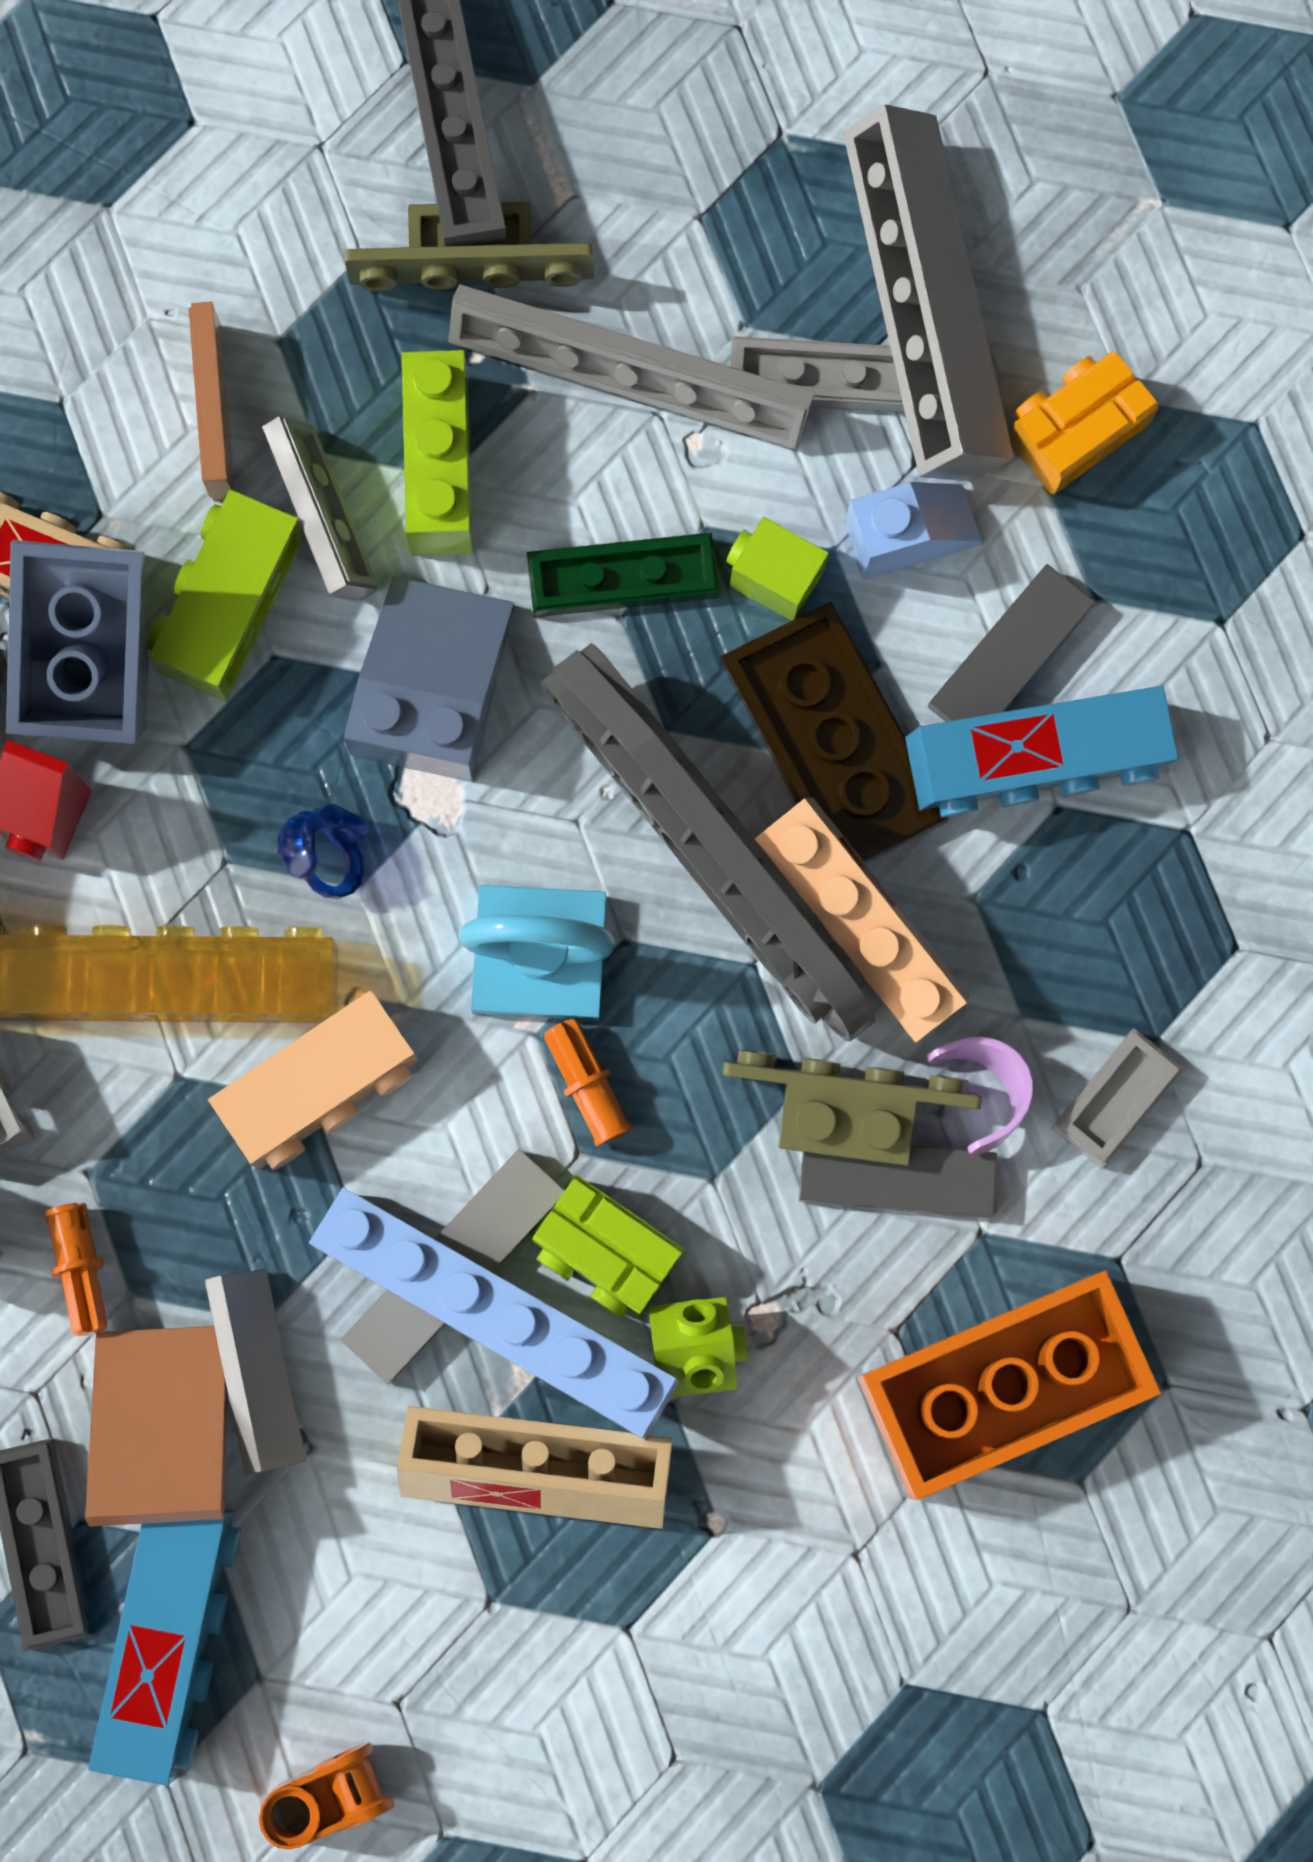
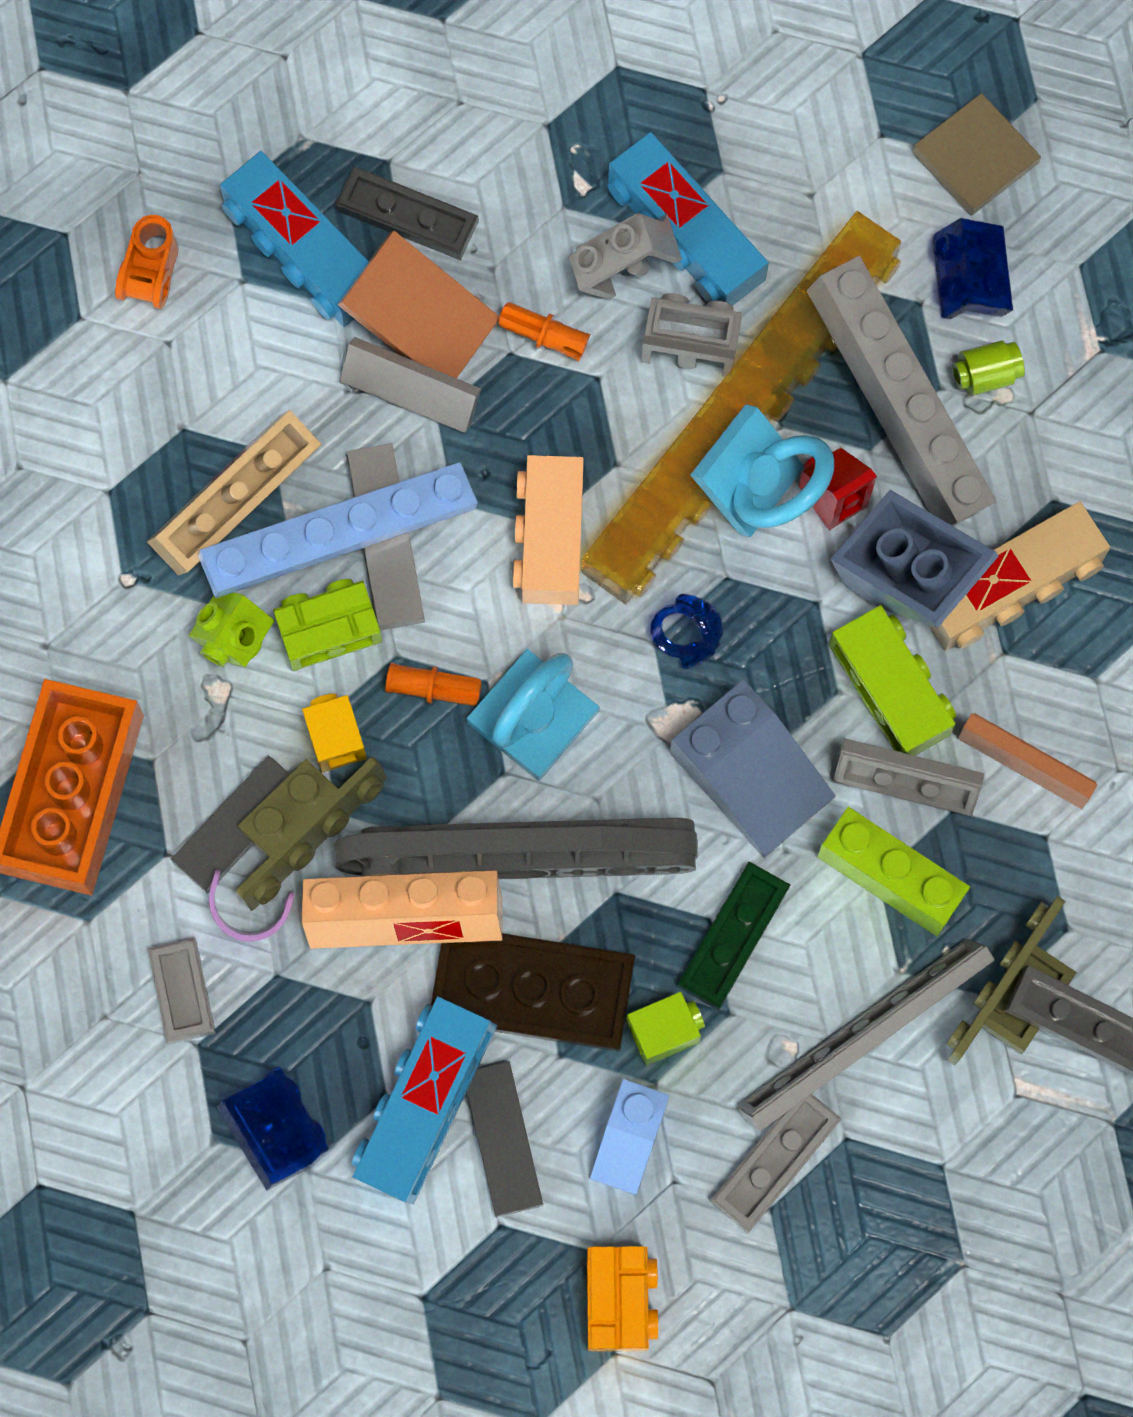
camera: 130 degrees right, 5 degrees down
light grey brick [843,104,1014,482] -> none
none -> clear blue bracket [217,1067,329,1191]
none -> yellow brick [302,693,367,773]
none -> medium azure tile [690,404,834,537]

